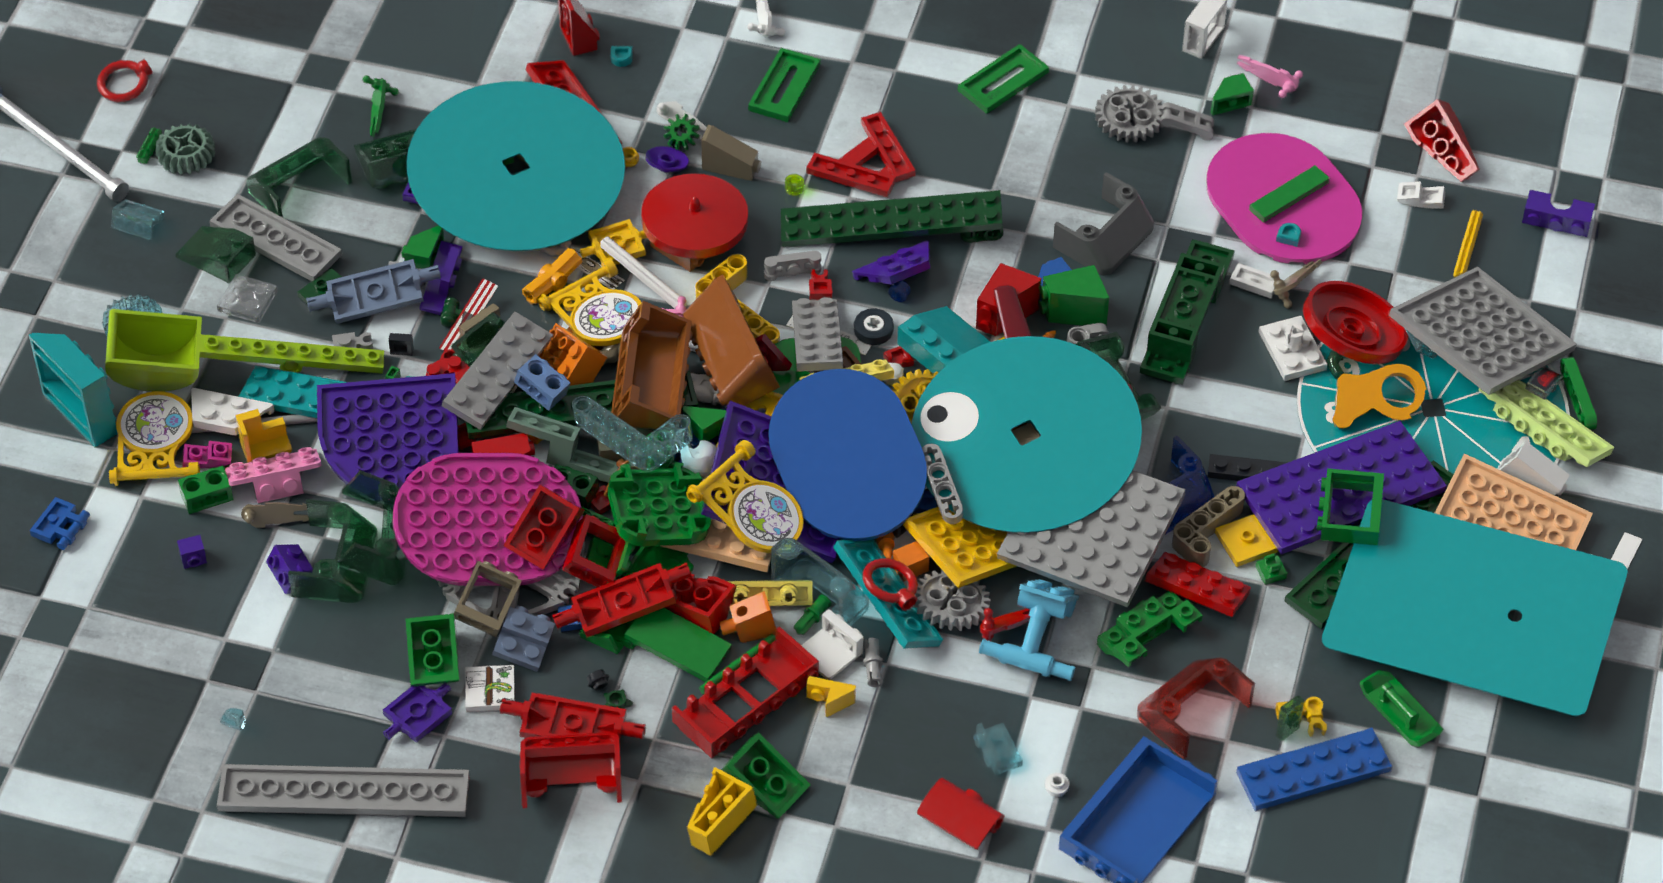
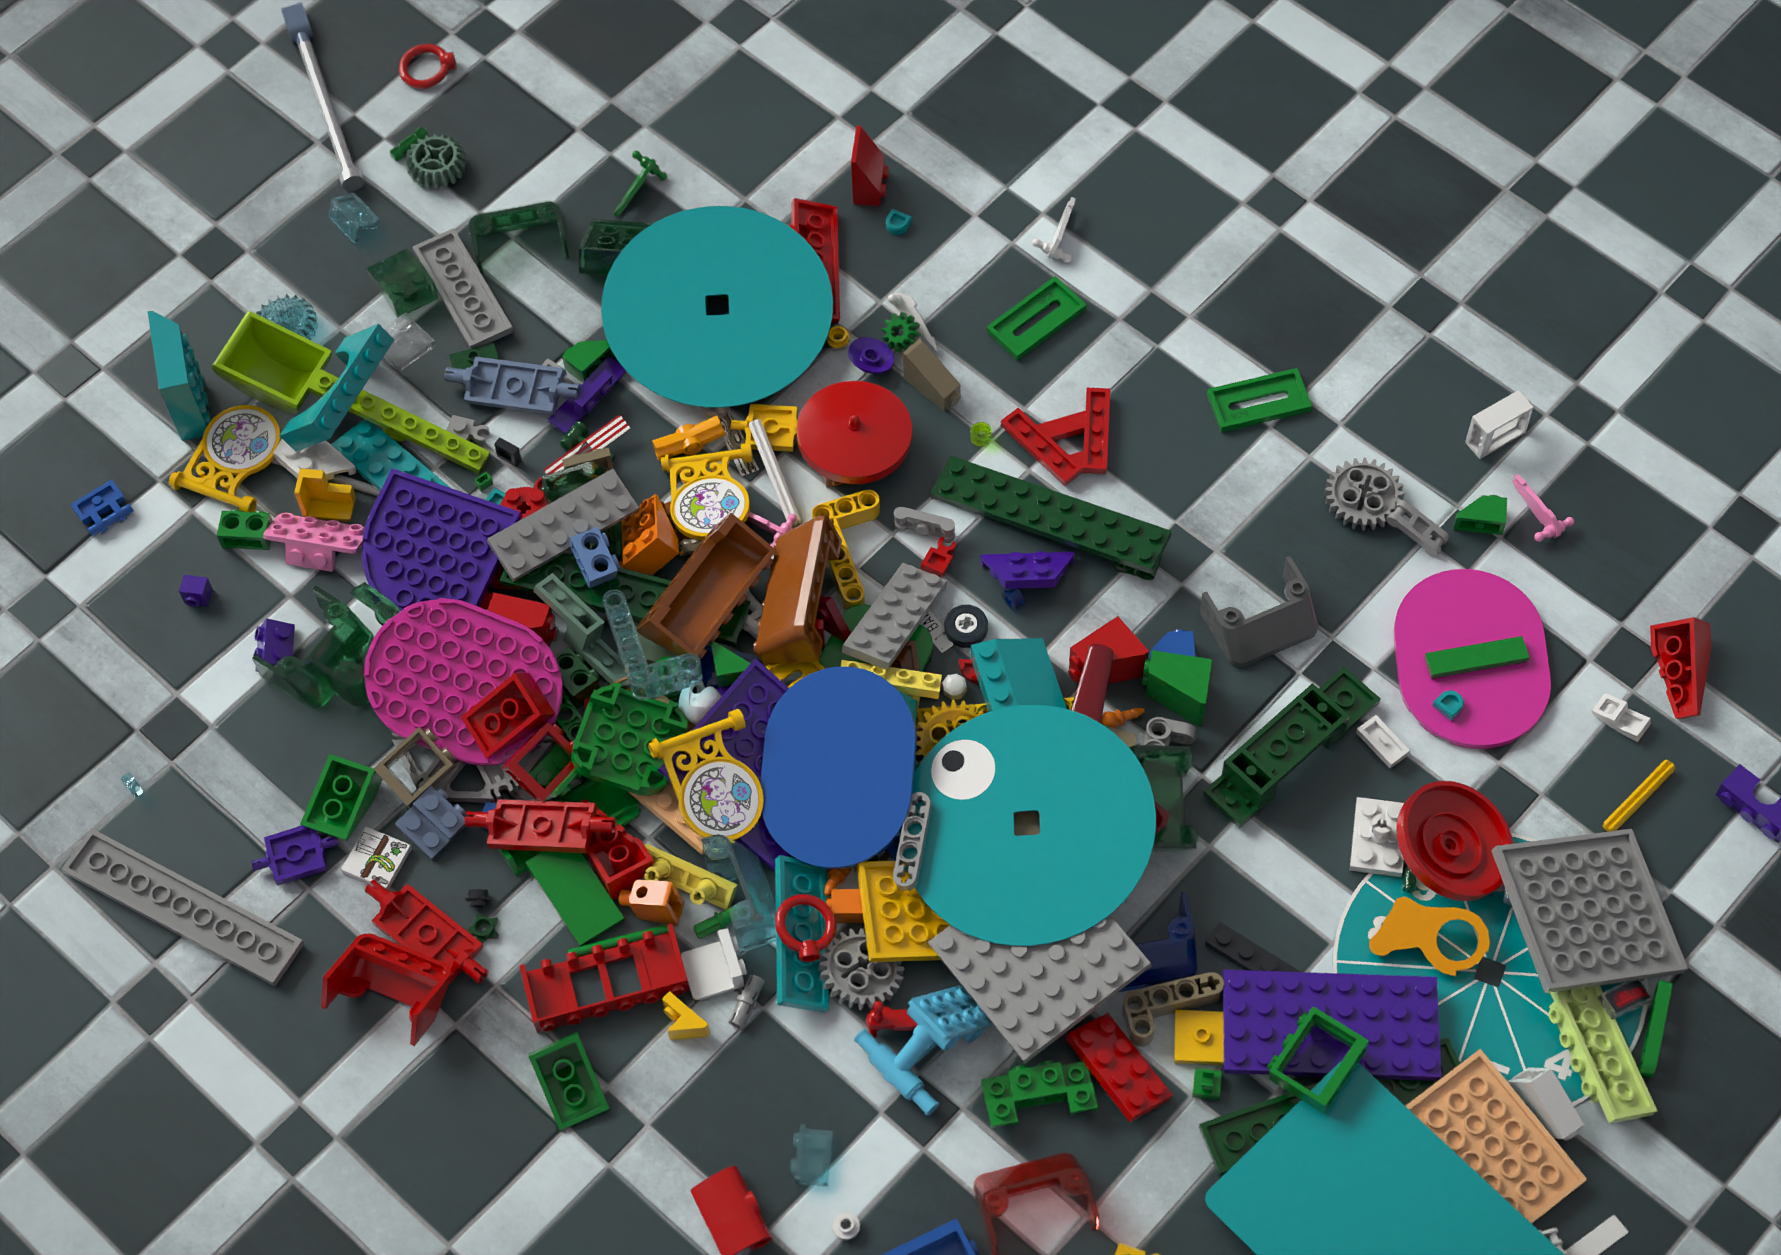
camera: 30 degrees right, 10 degrees up
dark pink slope [182,441,232,468] -> none
dark tan piece [241,502,317,528] -> none
yellow wedge [687,767,757,856] -> none
dark tan piece [1270,259,1322,309] -> none
none -> teal arch [280,323,394,452]

